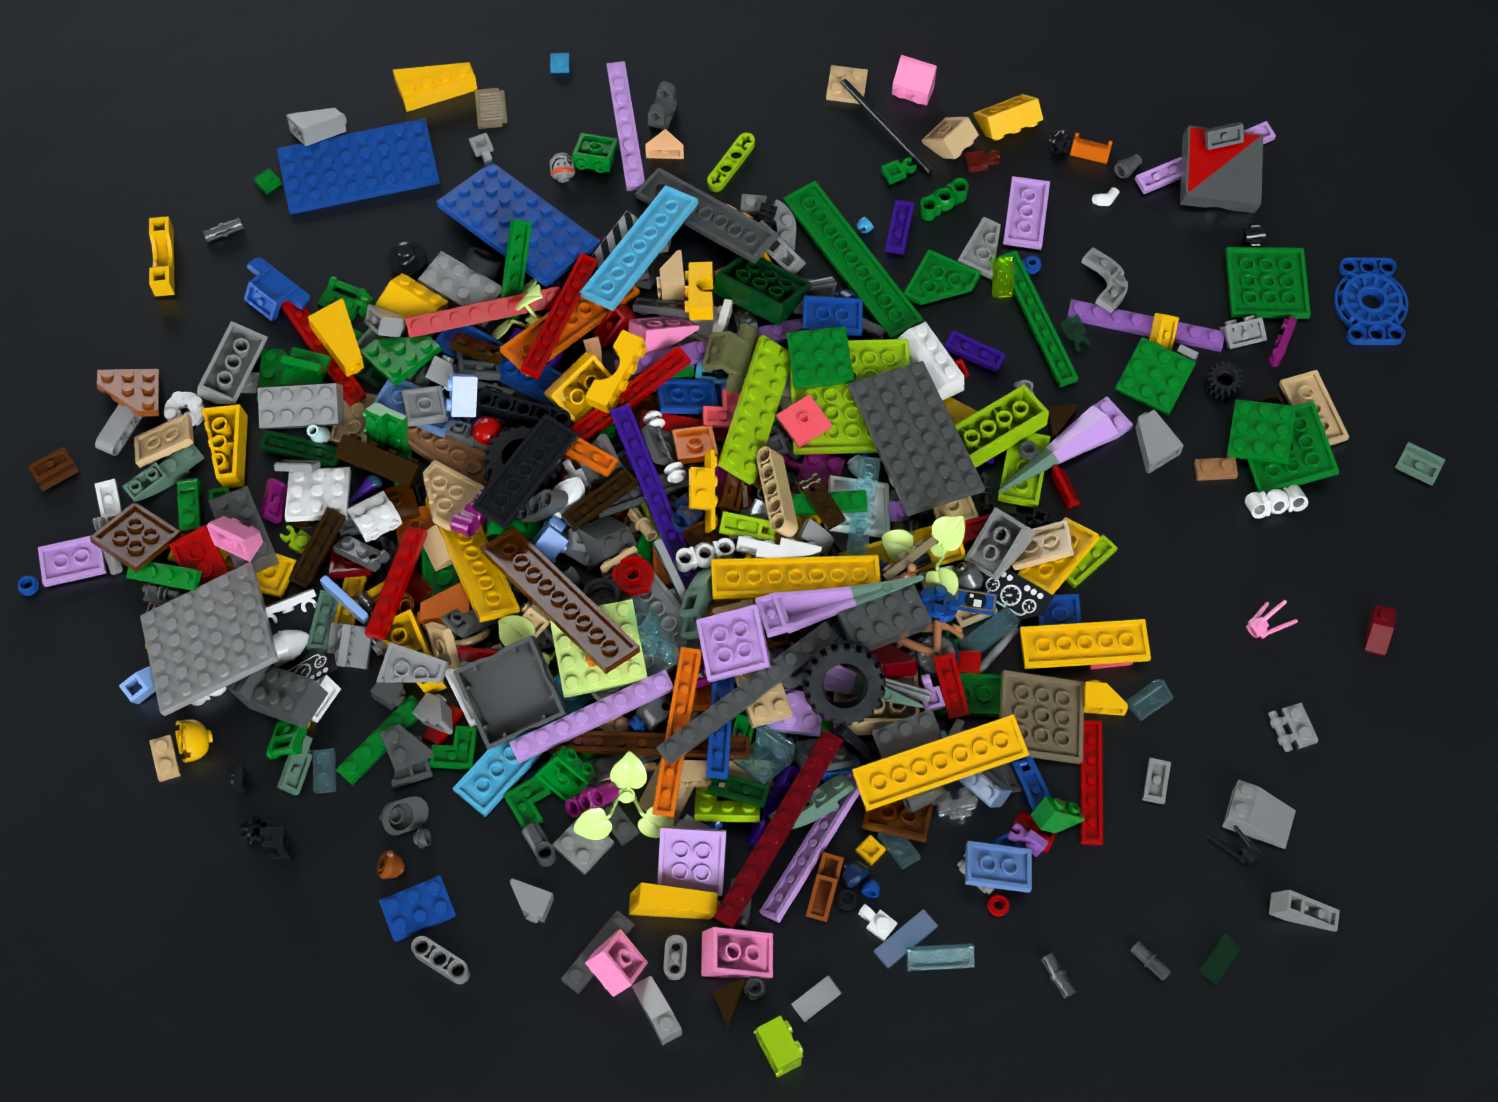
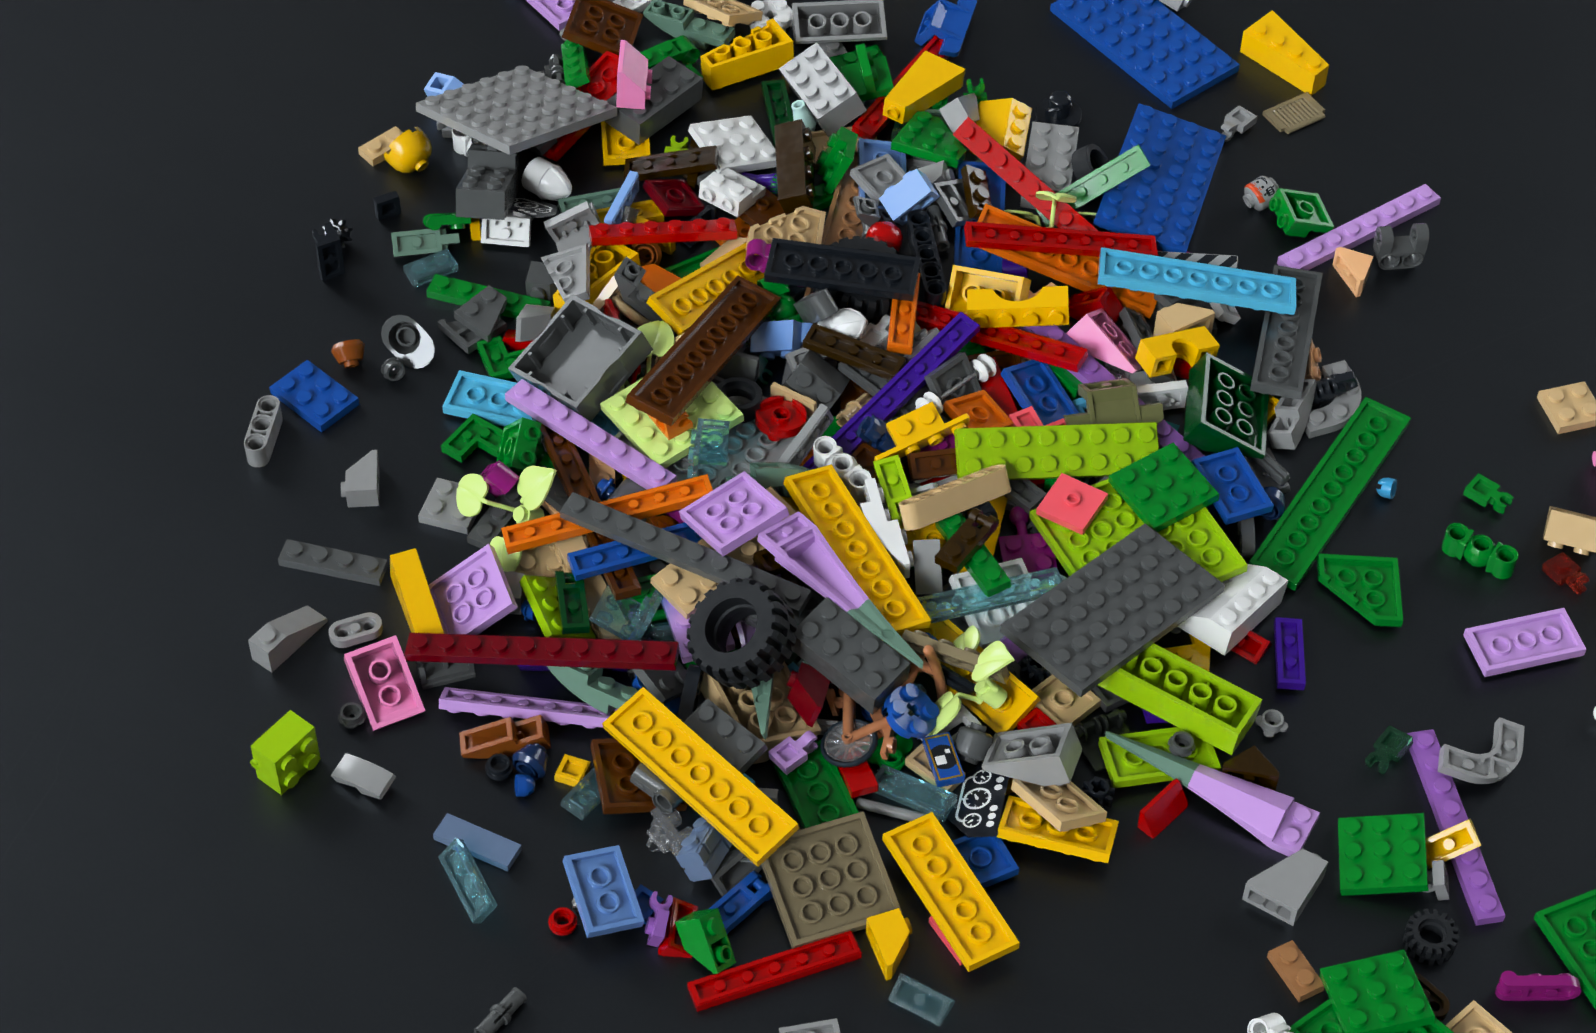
camera: 65 degrees right, 15 degrees down
magenta plate [260,478,288,524] -> none
white plate [265,588,317,624] -> none
light grey tile [274,459,321,472] -> none
green plate [317,276,368,321] -> none
dark grey plate [333,535,390,572] -> none
clear red plate [406,567,433,604] -> none
dark grey piece [521,822,556,867] -> none
dark azure plate [550,53,569,73] -> none
bright pink slope [585,929,648,997] -> none
lime beam [707,133,755,192] -> none
dark brown slope [712,979,745,1027] -> none
dark grey plate [732,309,758,333] -> none
black piece [841,79,934,174] -> none
white plate [858,904,898,942] -> none
dark purple plate [885,200,914,255] -> none
light grey axle [885,677,932,702] -> none
red plate [933,653,970,720] -> none
light grey wing [958,217,1001,280] -> none
clear neon green plate [992,257,1014,298] -> none
green plate [998,250,1078,388] -> none
blue plate [1022,255,1041,274] -> none
lime tile [1066,534,1118,588] -> none
light grey bracket [1219,315,1267,349] -> none

